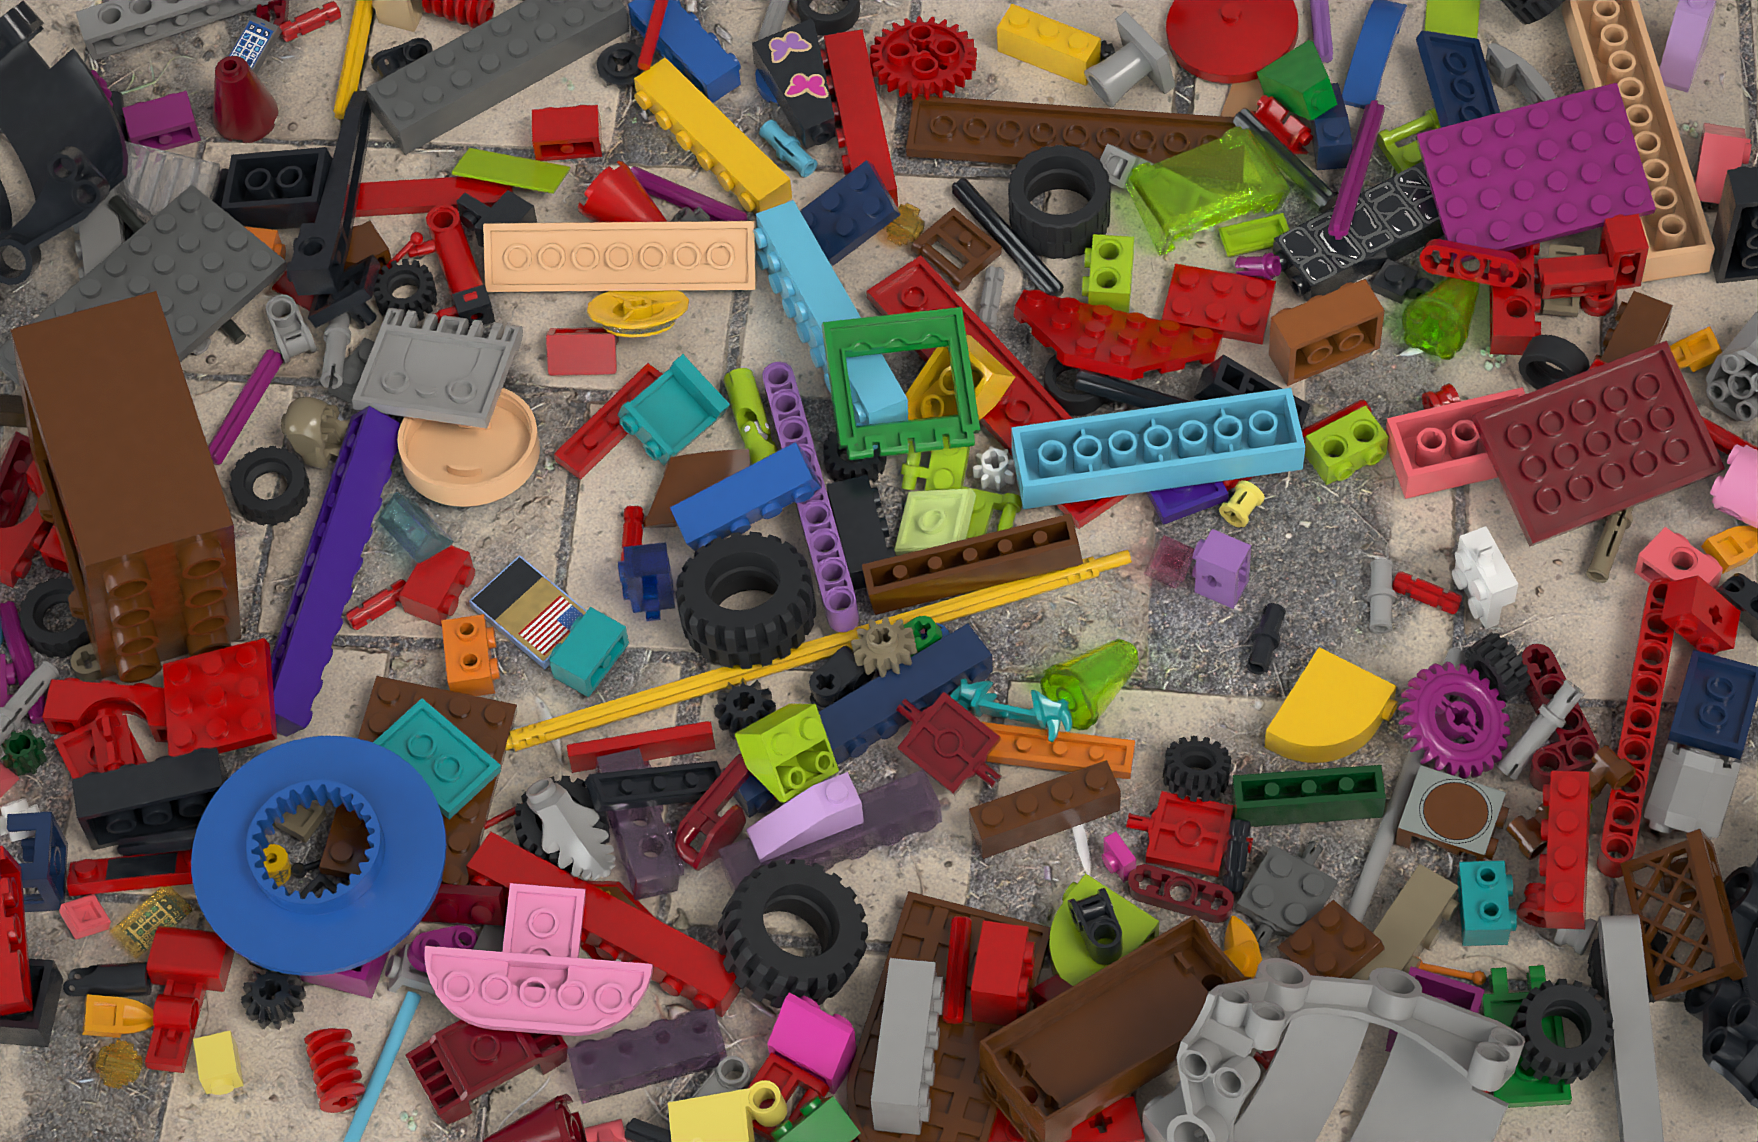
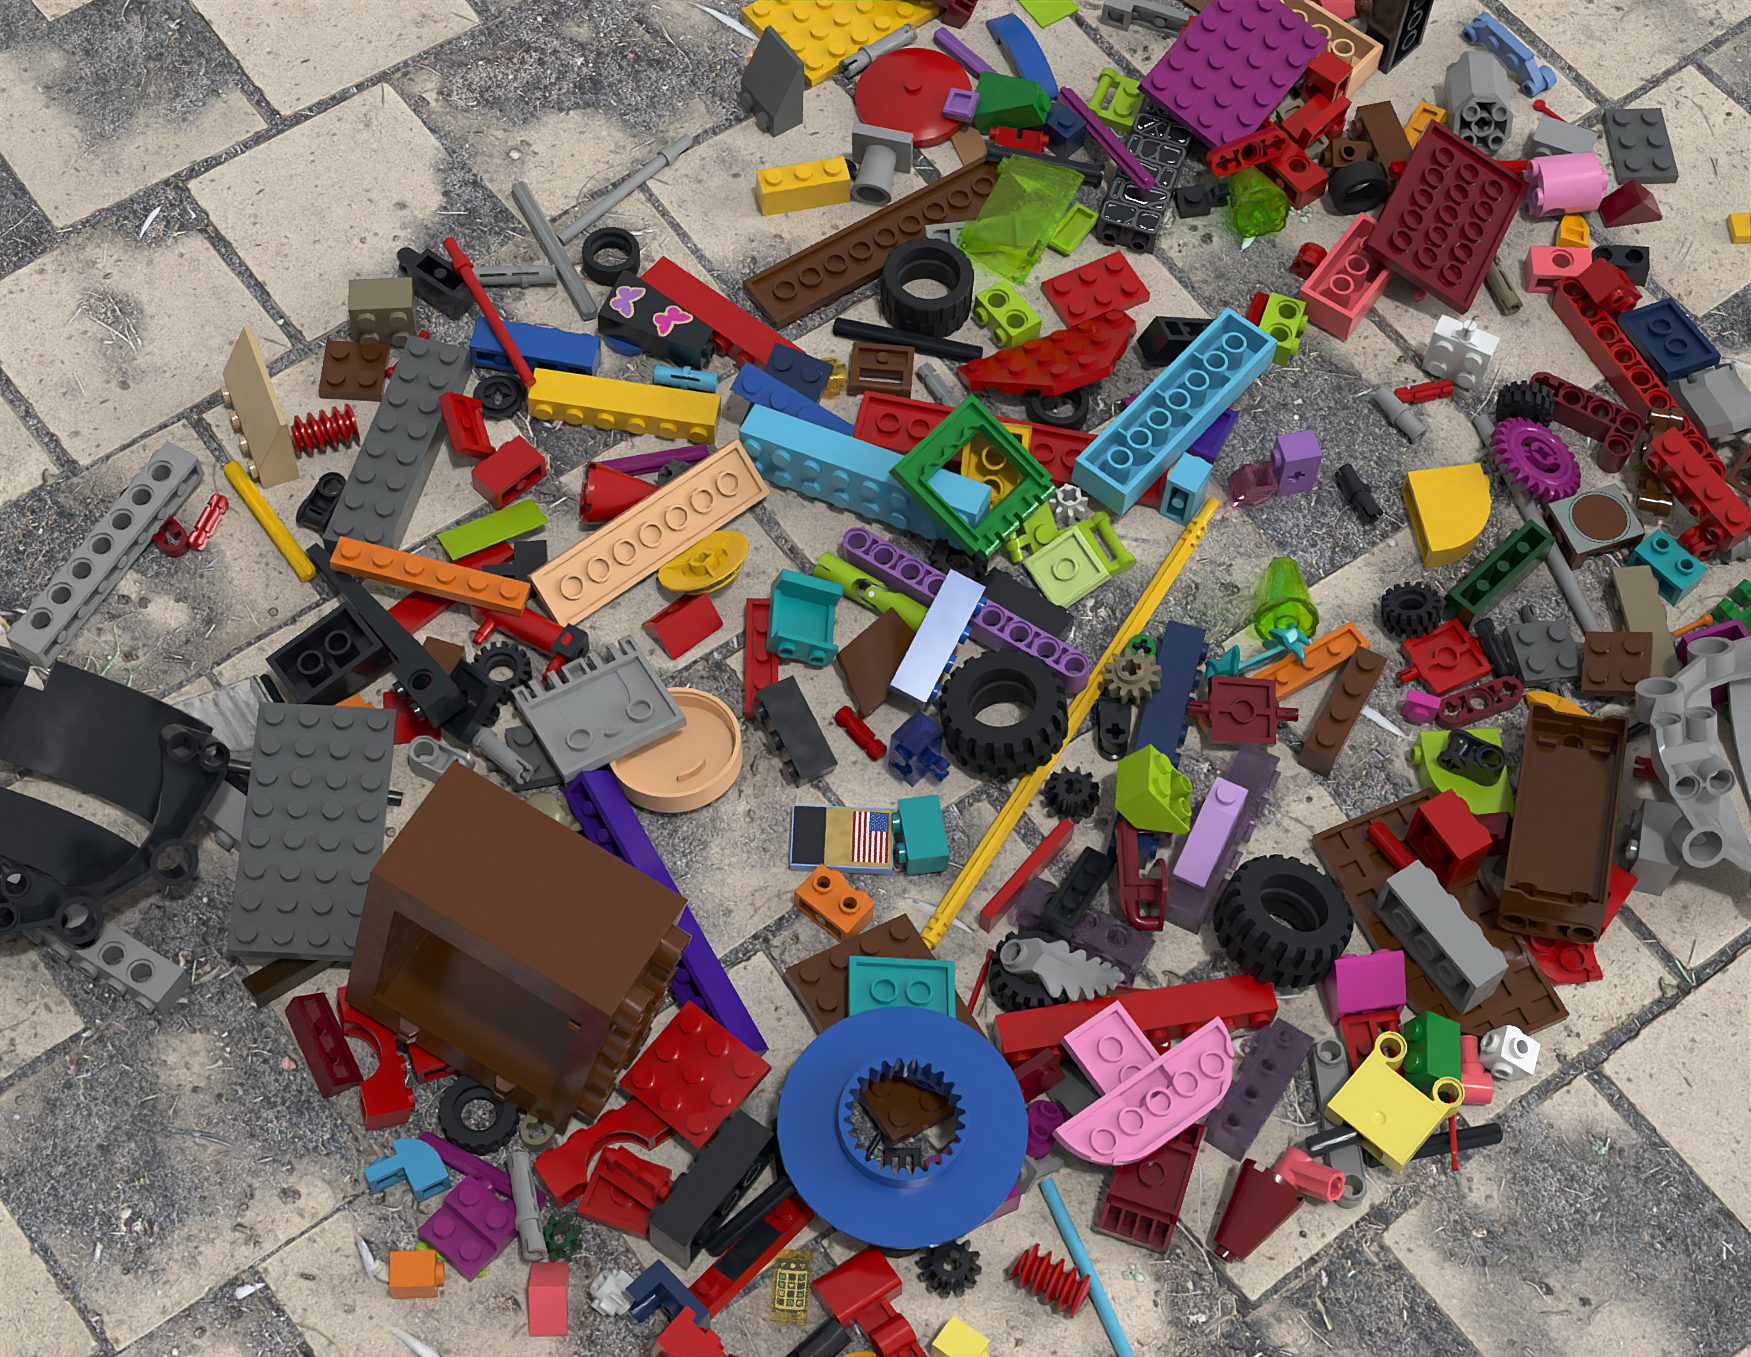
camera: 50 degrees left, 0 degrees up
coral tile [59,894,111,940] -> none
magenta brick [122,91,201,158] -> none
dark red cone [212,56,279,143] -> none
tile [227,14,282,75] -> none
red axle [345,579,406,630] -> none
clear light blue slope [378,491,454,563] -> none
red hinge [379,232,423,275] -> none
red brick [399,538,475,627] -> none
reddish brown brick [862,513,1083,615] -> none
red gear [870,16,977,100] -> none
black axle [1074,369,1192,409] -> none
light yellow bush [1219,480,1265,528] -> none
magenta pin [1235,252,1282,280] -> none
dark orange brick [1269,279,1385,386] -> none
dark blue plate [1416,30,1500,128] -> none
light grey pin [1497,680,1585,780] -> none
none -> orange plate [330,536,531,617]
none -> red plate [438,391,497,461]
none -> blue arch [729,361,856,436]
none -> black brick [752,675,838,788]
none -> medium lavender tile [942,88,980,123]
none -> medium azure brick [1159,452,1213,527]
none -> reddish brown brick [1319,137,1367,179]

